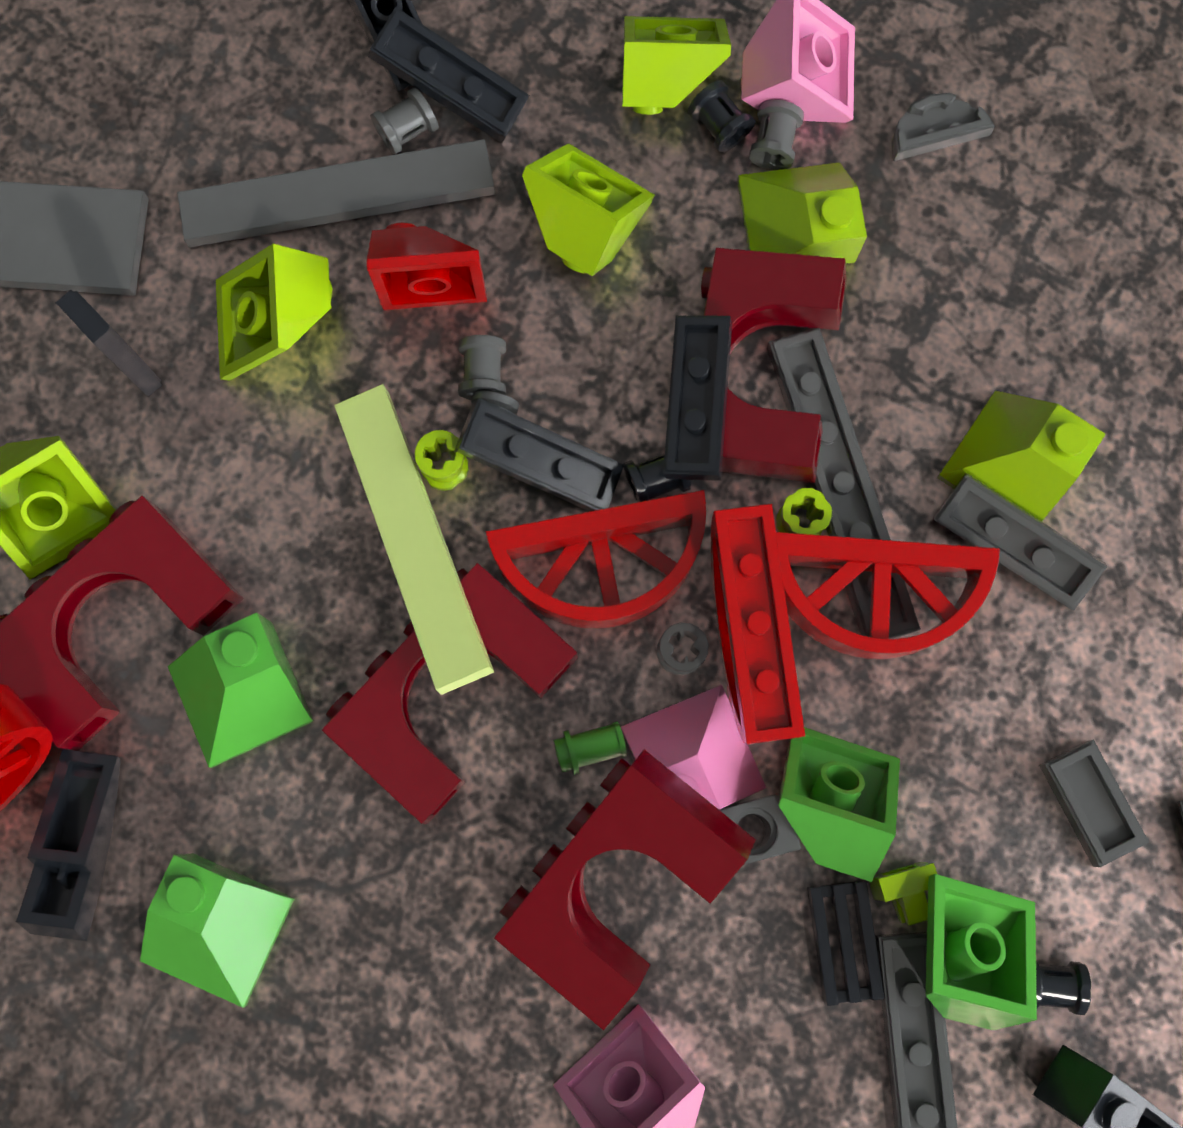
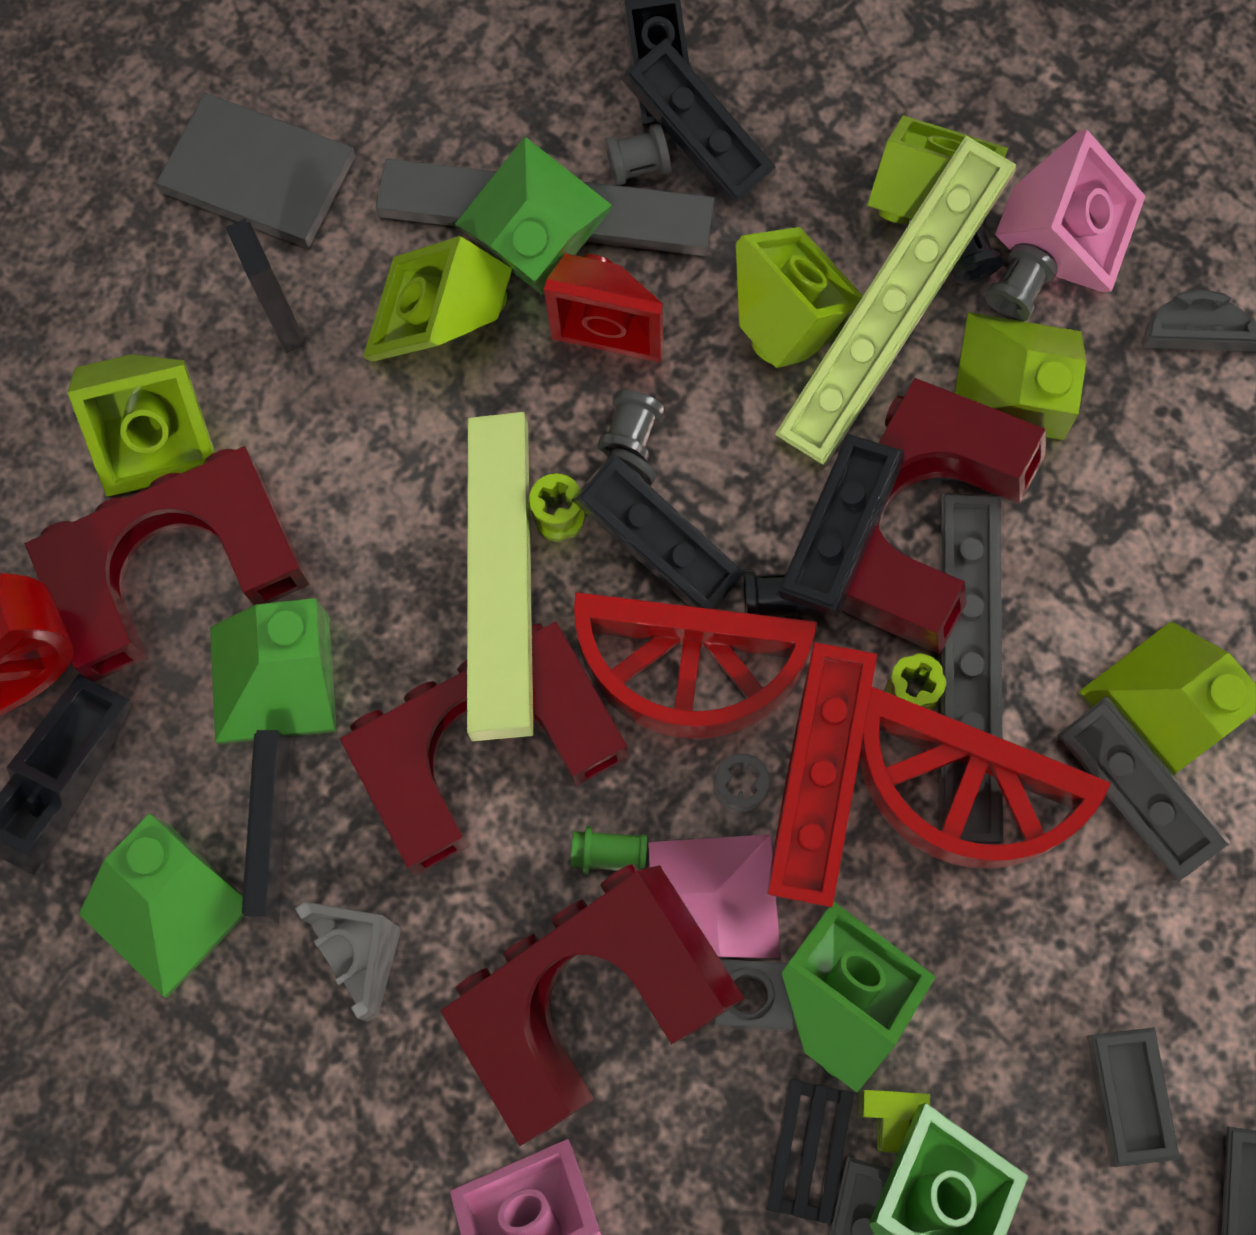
camera: 25 degrees right, 5 degrees down
none -> black tile [242,730,291,923]
none -> light grey slope [295,902,401,1022]
none -> bright green slope [455,137,613,296]
none -> yellowish green tile [775,136,1017,467]

